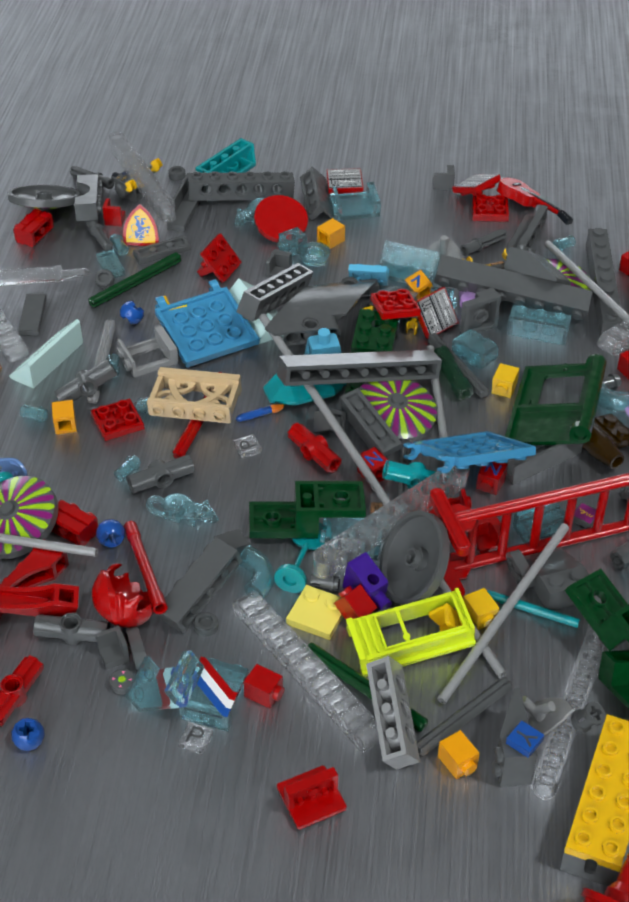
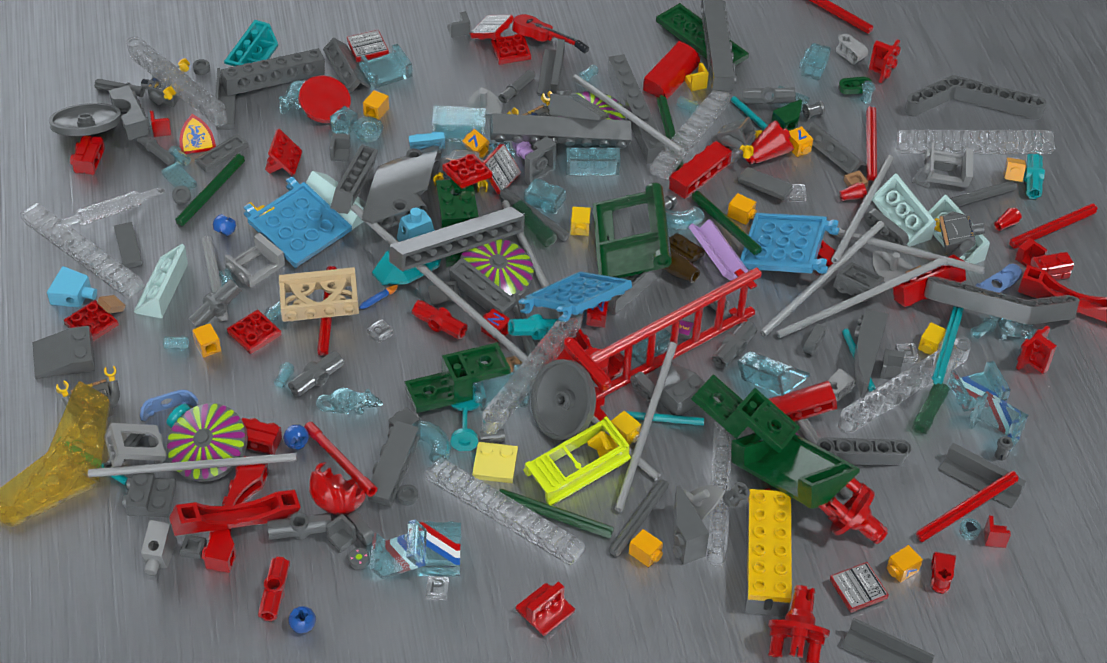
camera: 20 degrees left, 5 degrees up
red brick [243,664,285,709] -> none
red brick [334,584,377,620] -> none
dark purple torso [342,552,392,611] -> none
light grey brick [366,656,420,769] -> none
blue tile [506,721,544,758] -> none

